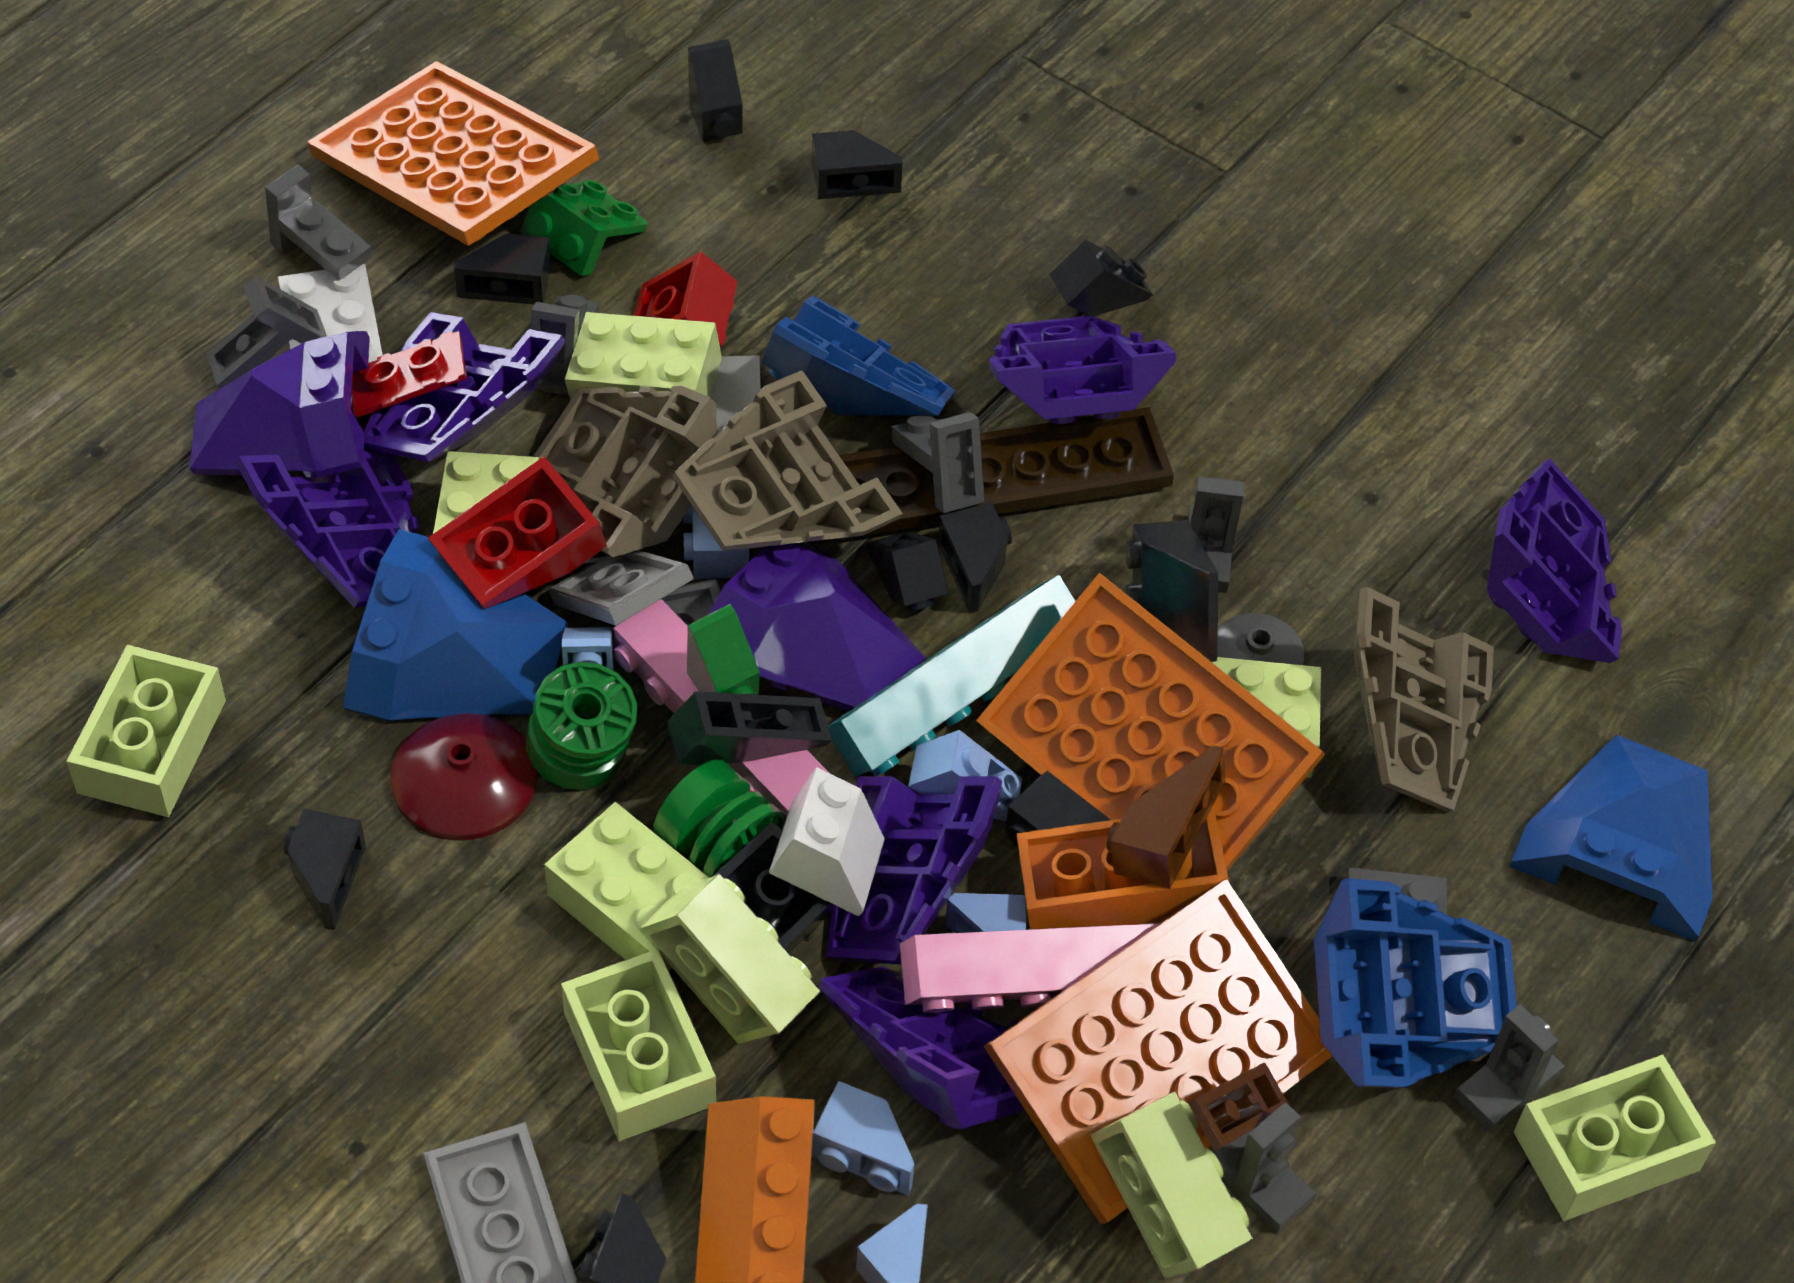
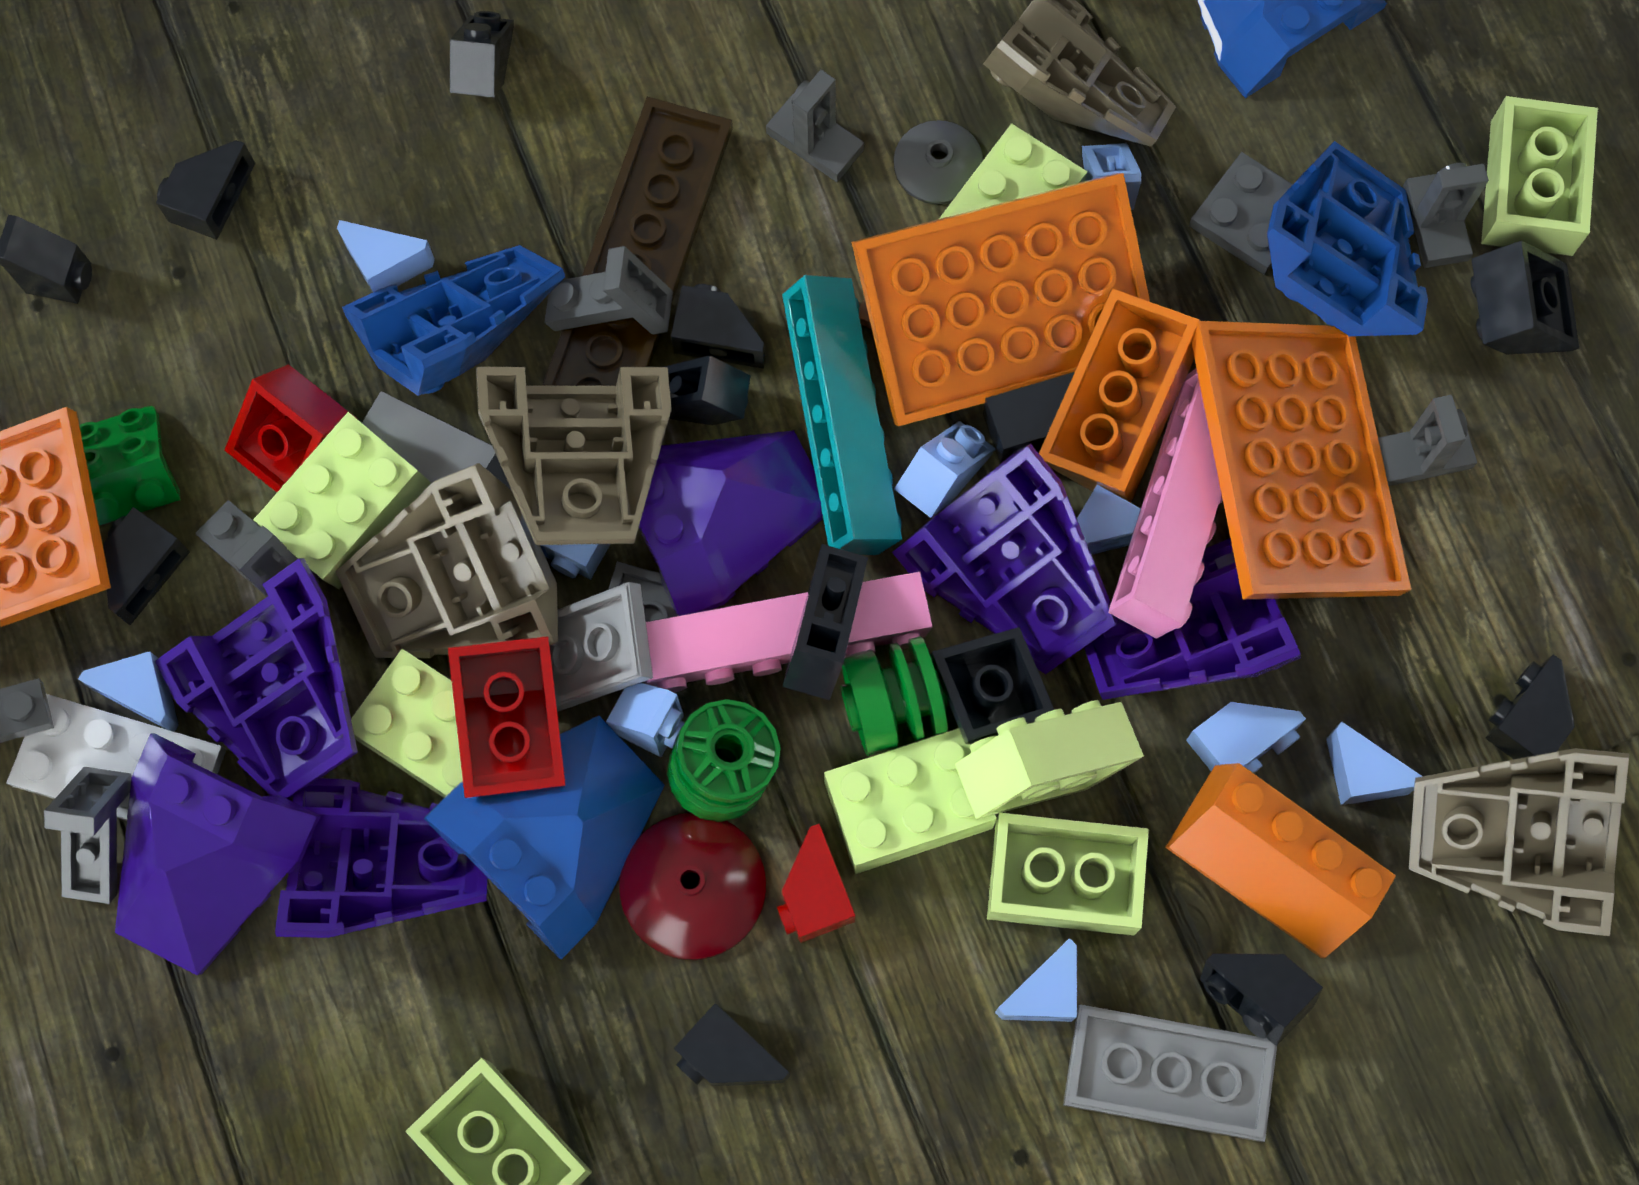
camera: 55 degrees left, 20 degrees up
red piece [352,331,467,418] -> none
green slope [687,604,760,695] -> none
white slope [769,767,884,916] -> none
dark purple wedge [989,316,1176,424] -> none
yellowish green brick [1090,1092,1252,1279] -> none
reddish brown slope [1107,746,1225,889] -> none
black slope [1125,520,1218,662] -> none
reddish brown slope [1188,1062,1290,1151] -> none
none -> light blue slope [78,651,178,732]
none -> light blue slope [337,220,435,292]
none -> red slope [777,824,855,943]
none -> light blue slope [995,938,1077,1022]
none -> light blue slope [1082,143,1141,210]
none -> black slope [1471,240,1580,355]

